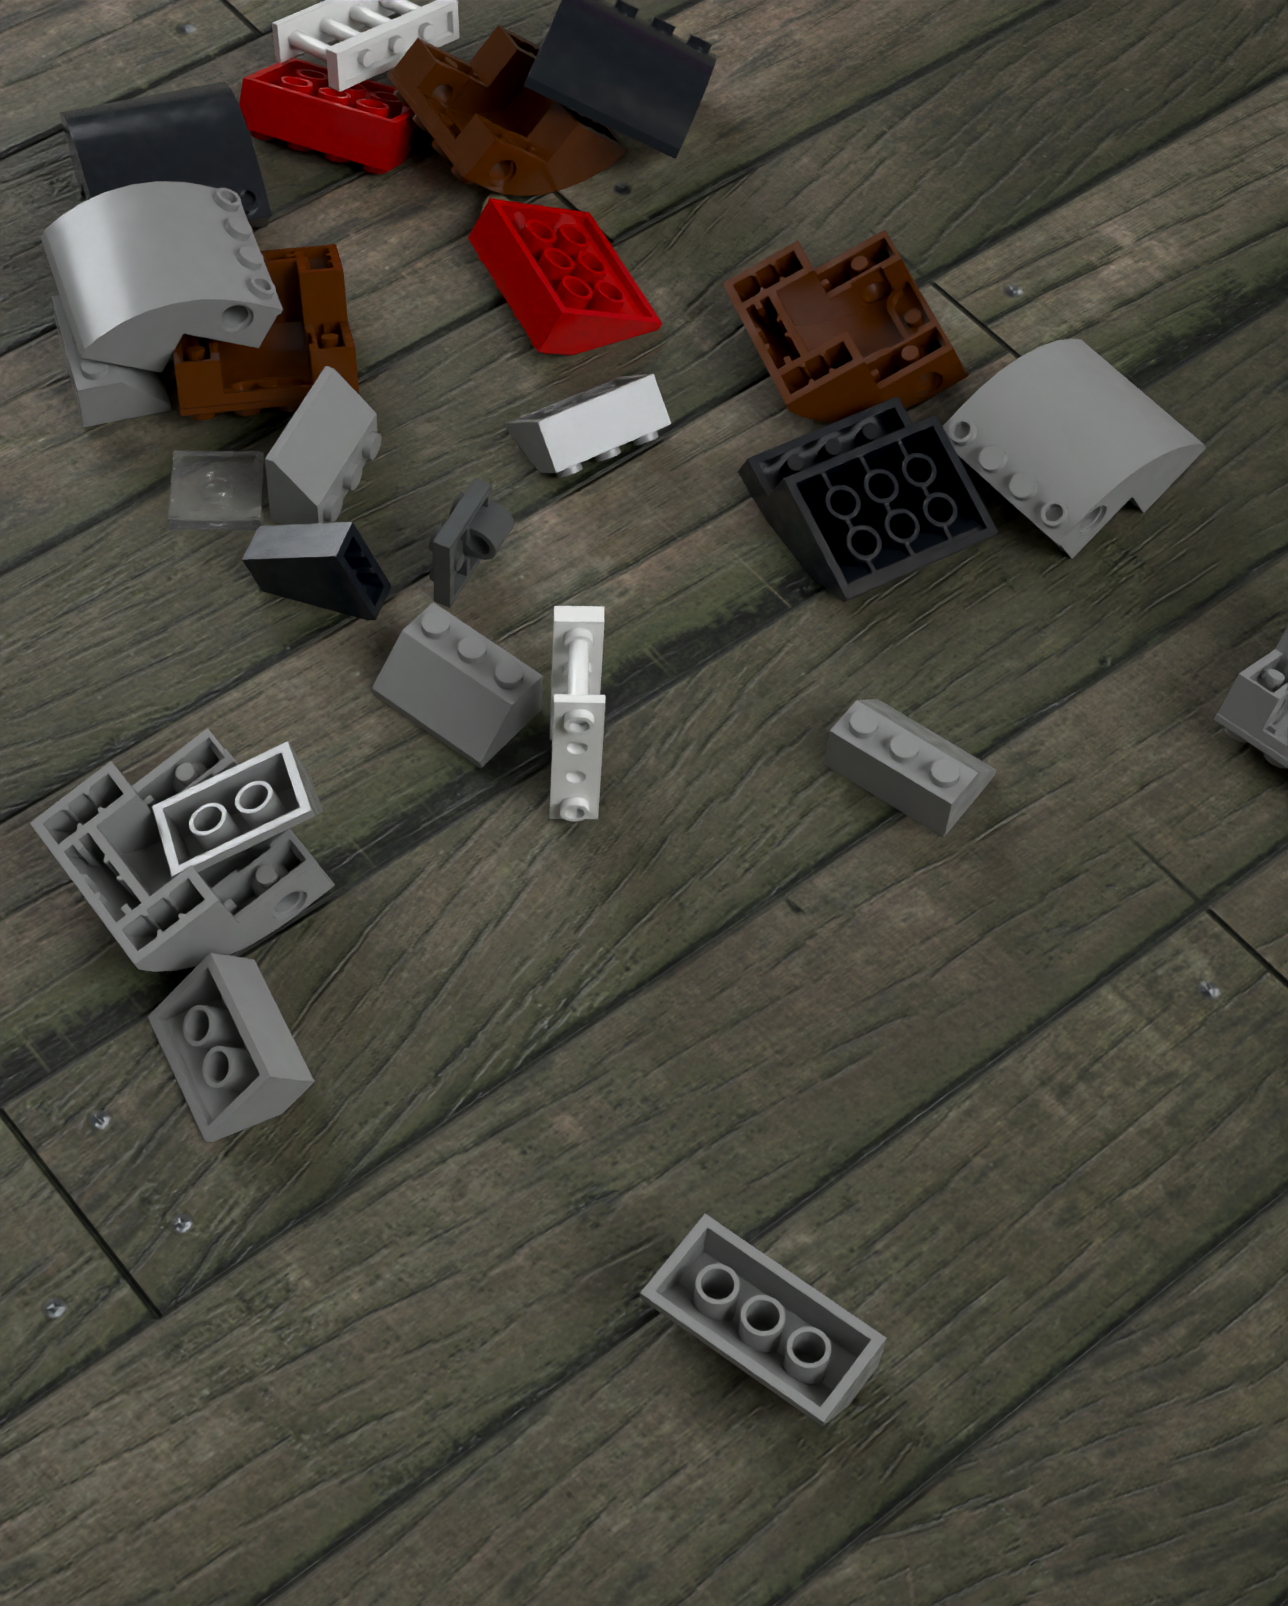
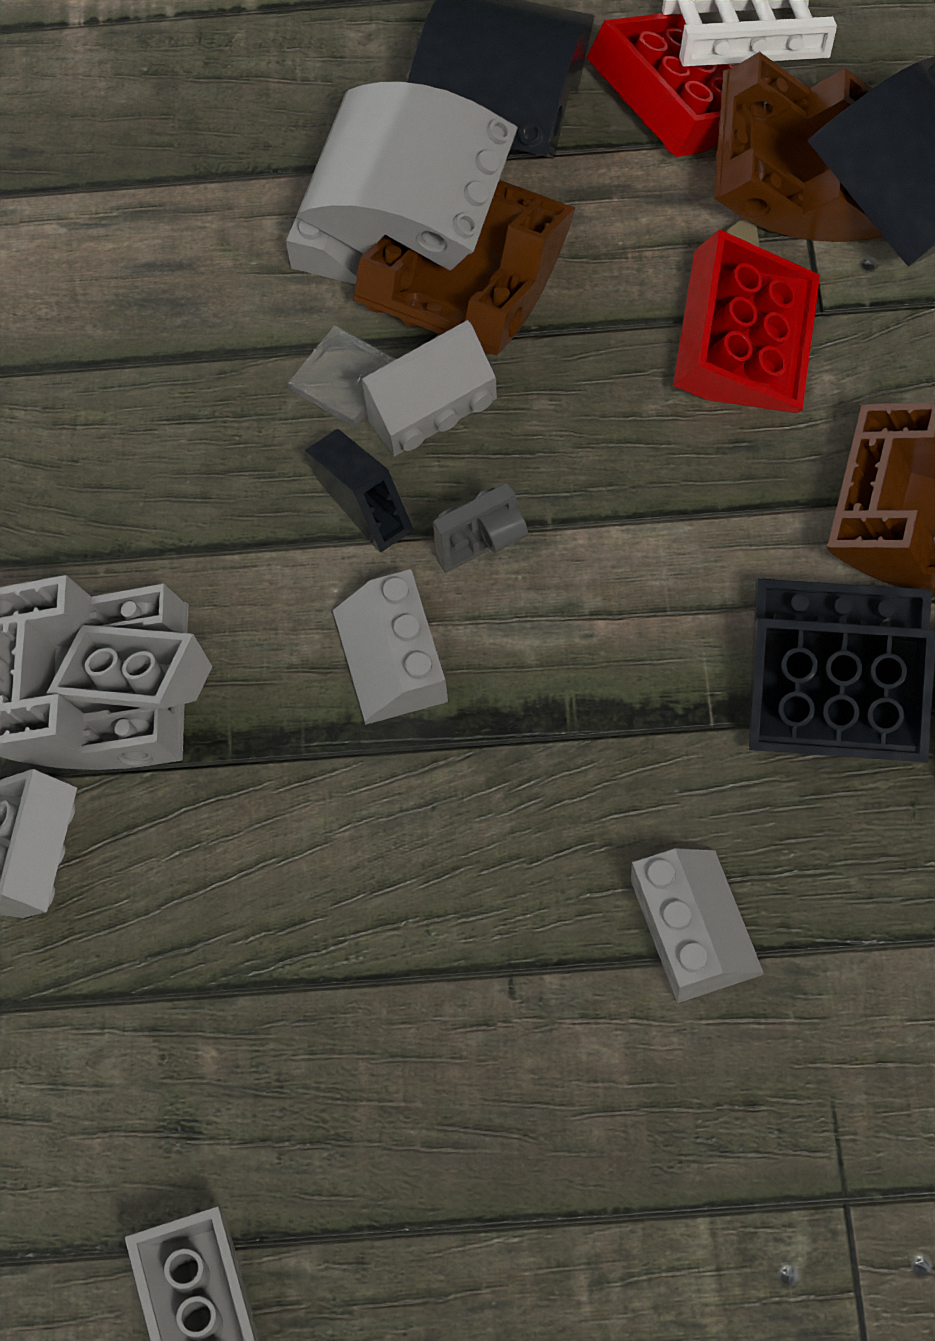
camera: 45 degrees right, 10 degrees up
slope [505,374,671,478] -> none
white fence [550,606,605,822] -> none

